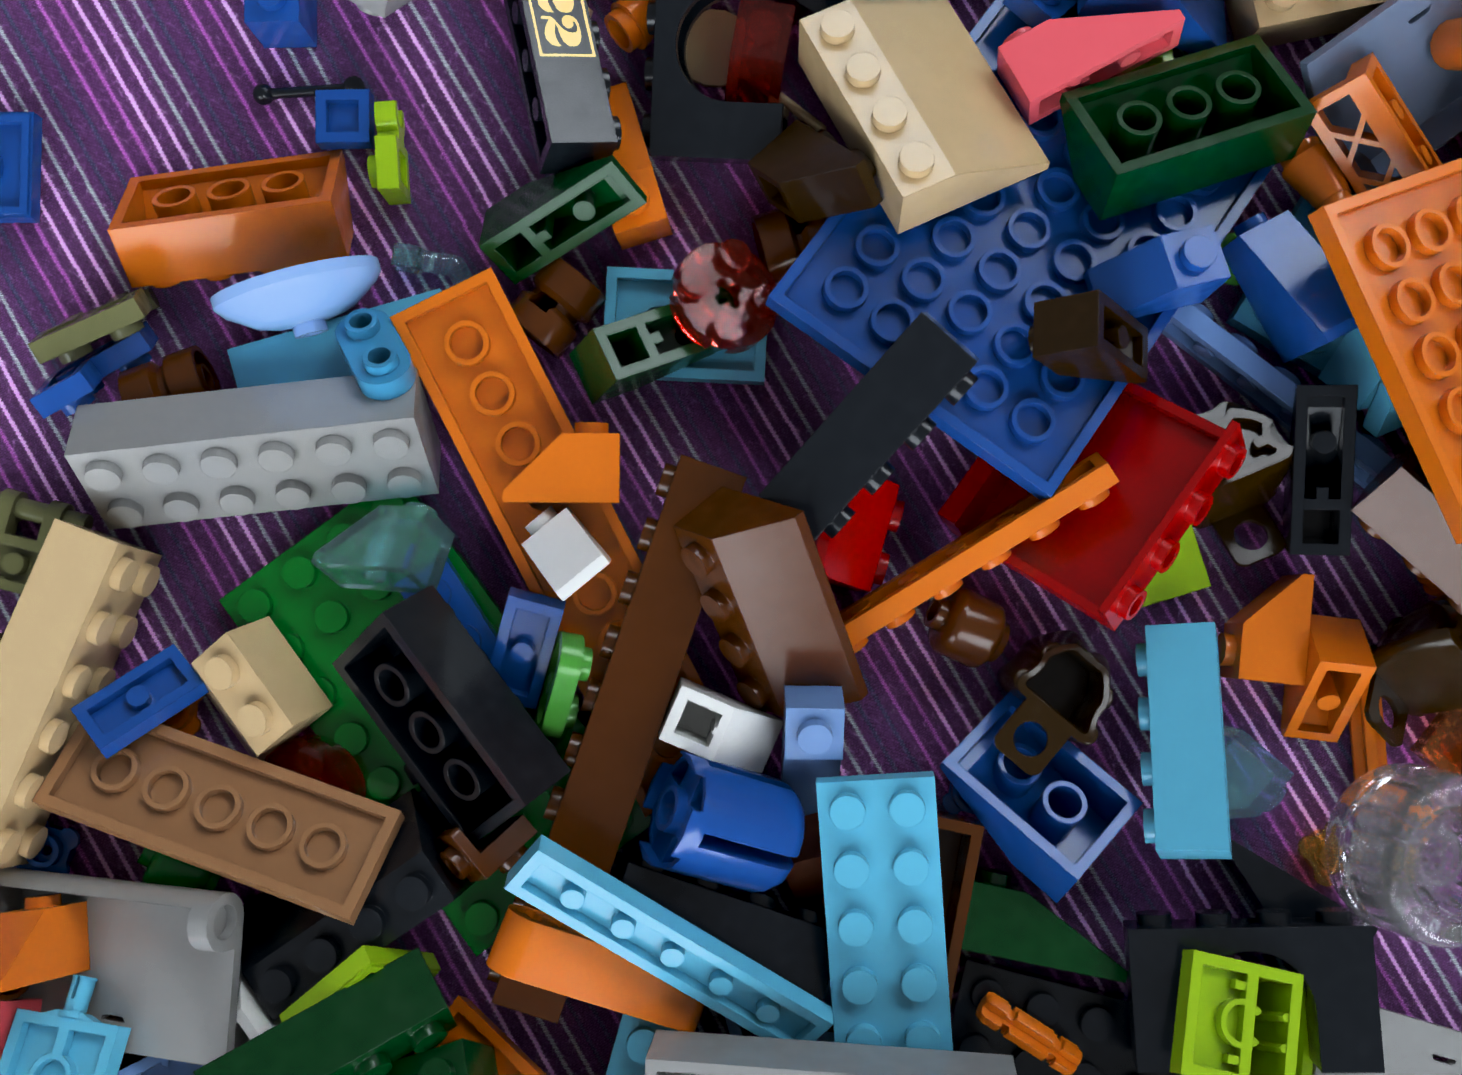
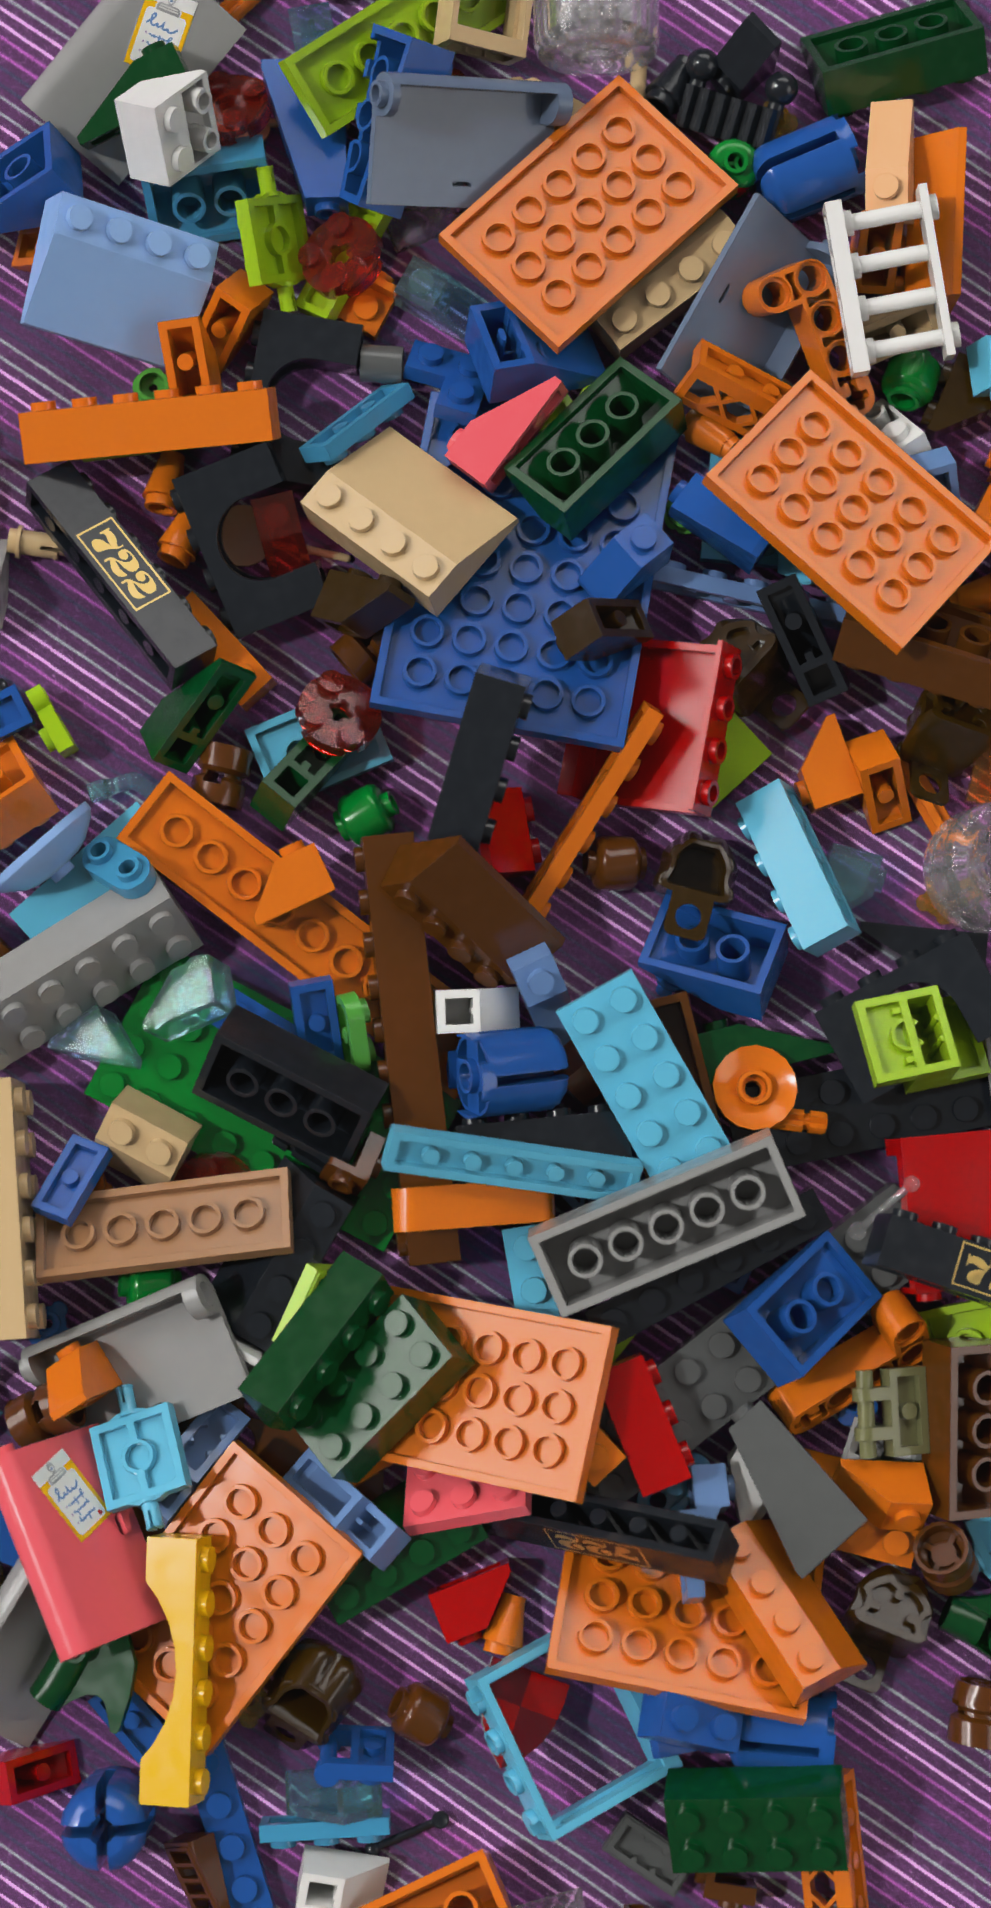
camera: 25 degrees left, 0 degrees up
white slope [521,506,612,601] -> none
none -> clear light blue slope [47,1004,142,1069]
none -> green head [333,784,399,846]
none -> orange dish [712,1045,798,1131]

